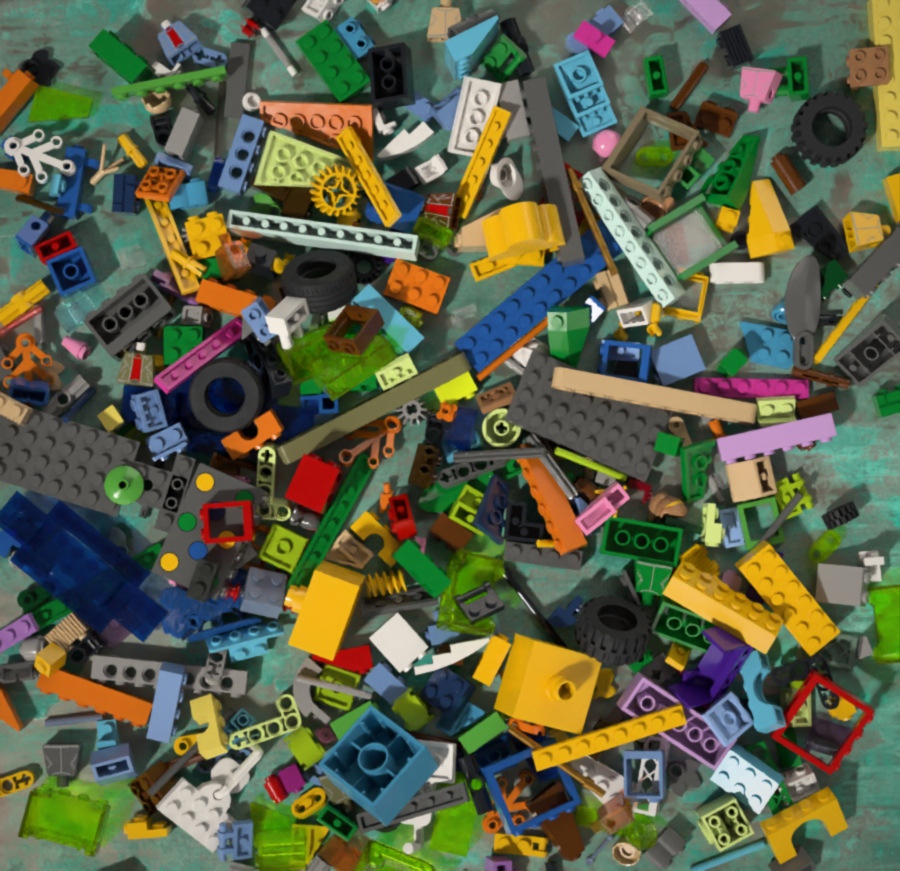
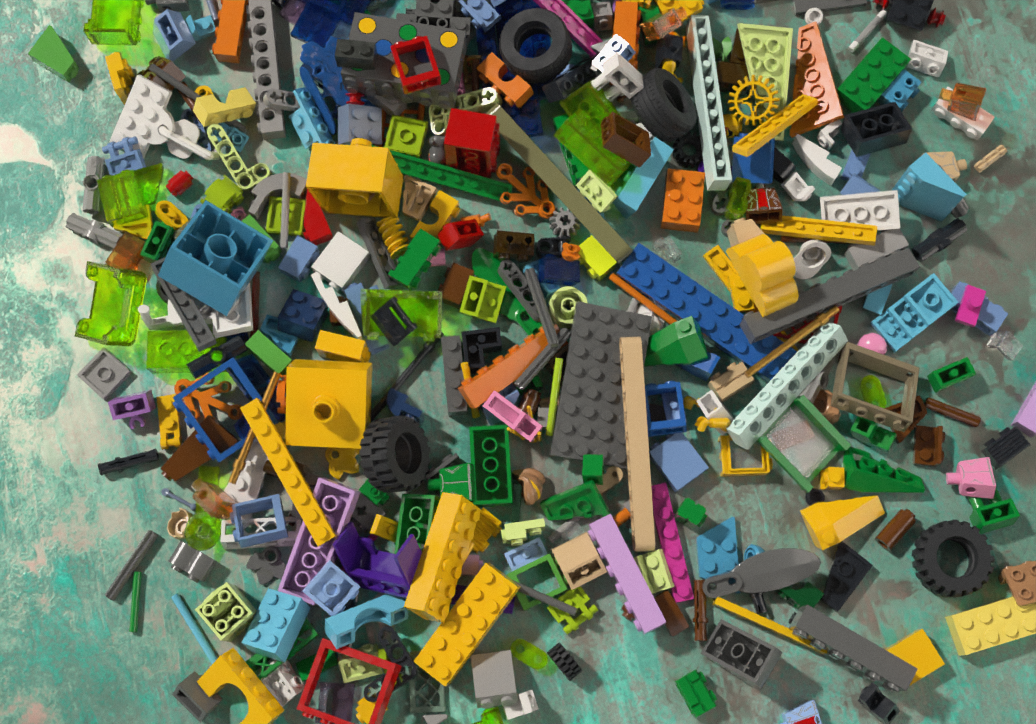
camera: 80 degrees right, 10 degrees down
medium blue brick [146,661,188,743] -> none
medium blue brick [218,114,268,196] -> none
magenta brick [278,761,307,794] -> none
blue brick [300,393,339,416] -> none
lime brick [391,686,436,732] -> none
lime head [398,305,424,331] -> none
dark blue wing [472,475,509,545] -> none
medium nougat bracket [475,382,515,414] -> none
green plate [479,33,527,83] -> none
dark red bracket [625,477,653,504] -> none
white beam [709,262,765,284] -> none
yellow torso [842,212,891,253] -> none

